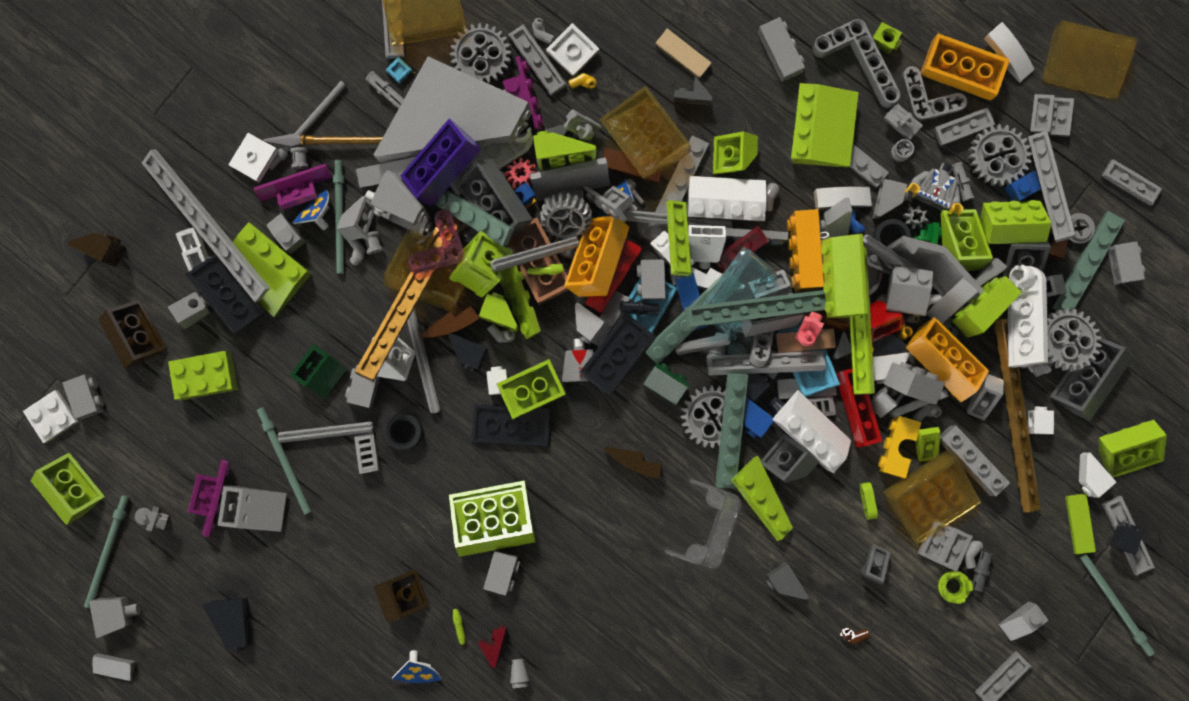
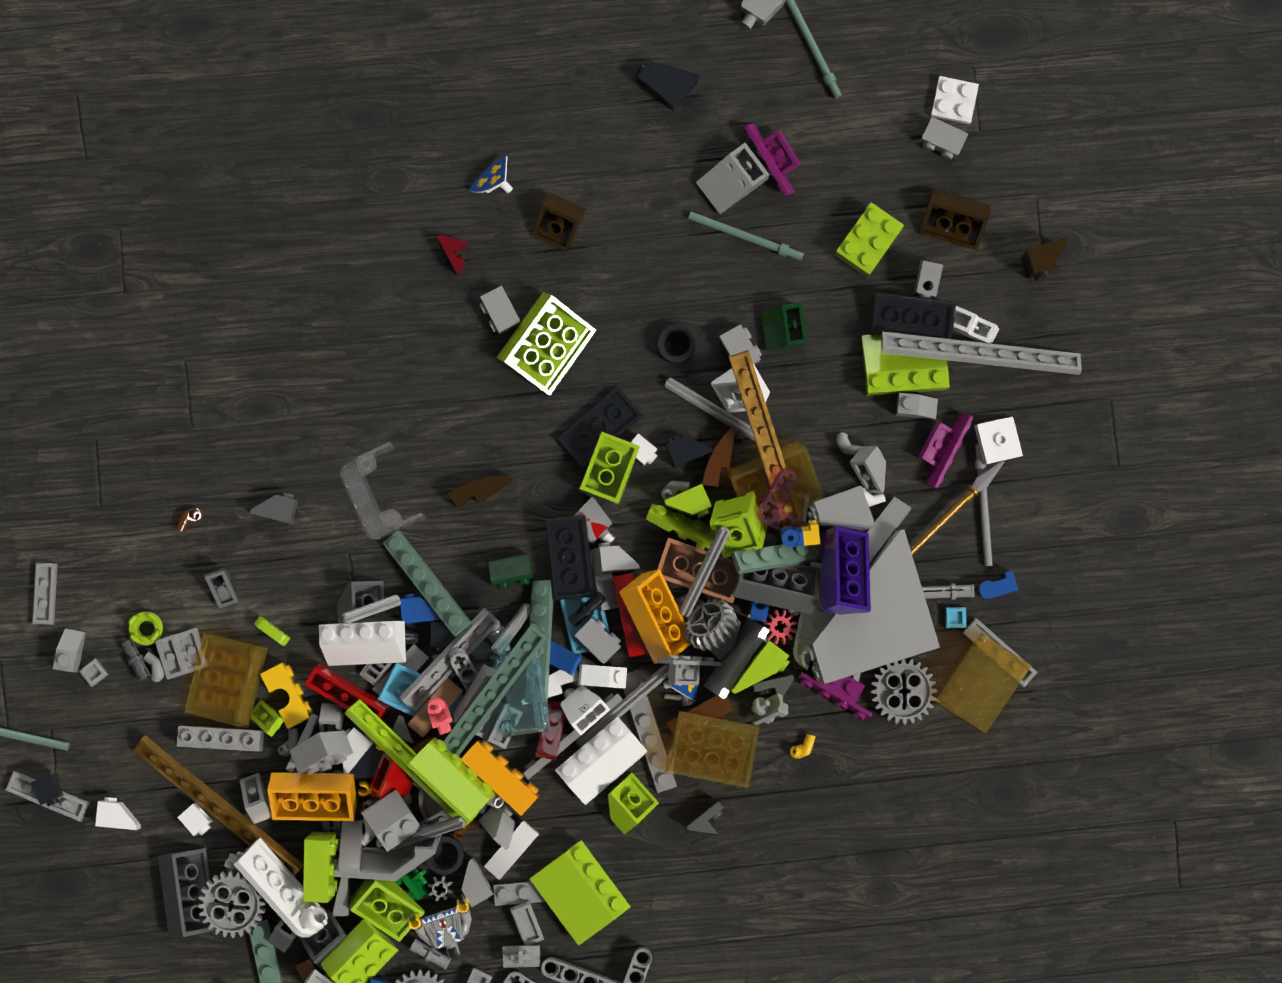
camera: 135 degrees right, 0 degrees up
lime slope [31,453,105,525] -> none
light grey hips [135,506,168,531] -> none
light grey axle [278,422,374,443] -> none
light grey bush [290,147,308,170] -> none
shield [293,190,329,230] -> none
sand green bar [333,160,345,274] -> none
light grey slope [354,432,381,474] -> none
light grey bush [363,231,384,255] -> none
lime piece [453,609,466,645] -> none
light grey tile [508,24,566,97] -> none
light grey cone [510,659,529,688] -> none
lime piece [527,264,564,275] -> none
light grey arm [532,18,554,45] -> none
white plate [546,23,599,77] -> none
tan tile [655,29,711,79] -> none
lime tile [666,200,692,277] -> none
light grey gear [680,385,726,448] -> none
lime wing [731,456,793,541] -> none
light grey brick [757,17,805,82] -> none
light grey arm [766,183,779,211] -> none
blue arm [849,209,865,235] -> none
light grey wheel [891,139,914,162] -> none
lime tile [1065,494,1096,554] -> none
lime slope [1098,420,1167,478] -> none
none -> light grey tile [79,658,109,687]
none -> light grey axle [342,595,401,624]
none -> light grey tile [510,900,544,945]
none -> leg [780,520,820,547]
none -> blue leg [977,571,1019,599]

